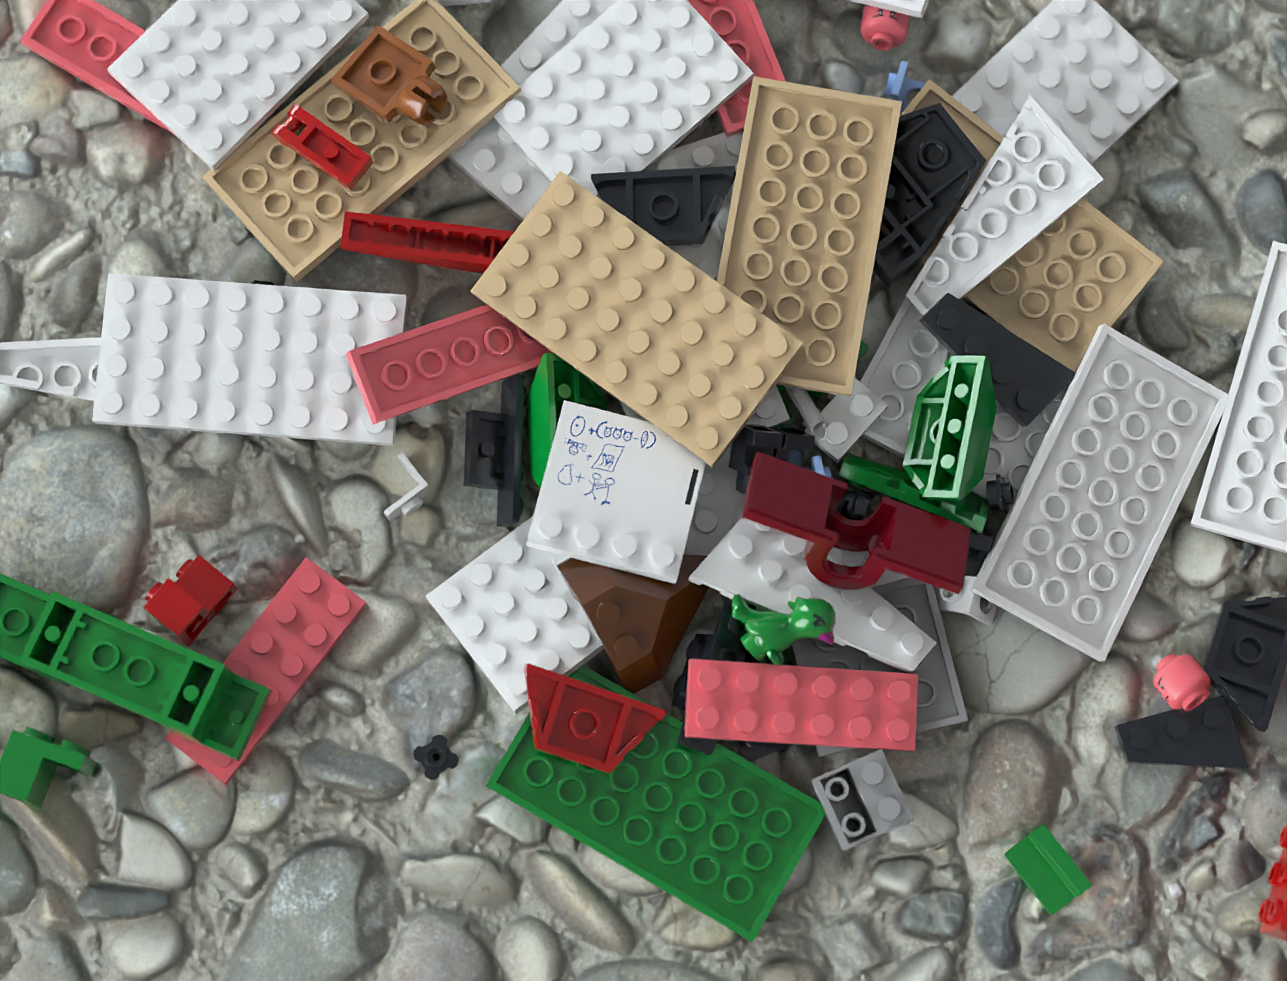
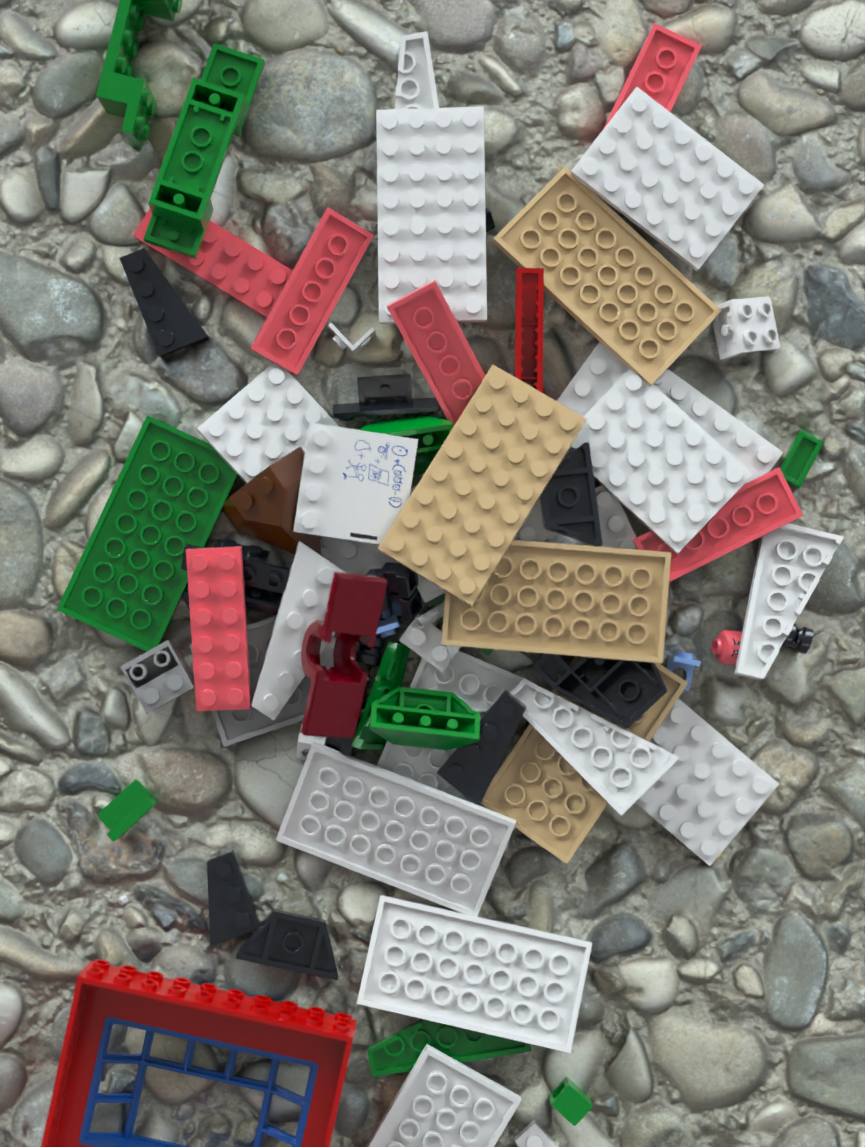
camera: 85 degrees right, 10 degrees up
red brick [143,555,238,647] -> none
red plate [271,104,374,191] -> none
dark orange plate [331,25,447,125] -> none
black plate [413,735,459,780] -> none
red wing [524,663,667,773] -> none
green animal [732,594,836,666] -> none
black plate [986,474,1014,514] -> none
coral head [1153,653,1211,711] -> none
none -> black wing [120,248,209,358]
none -> coral plate [250,207,374,376]

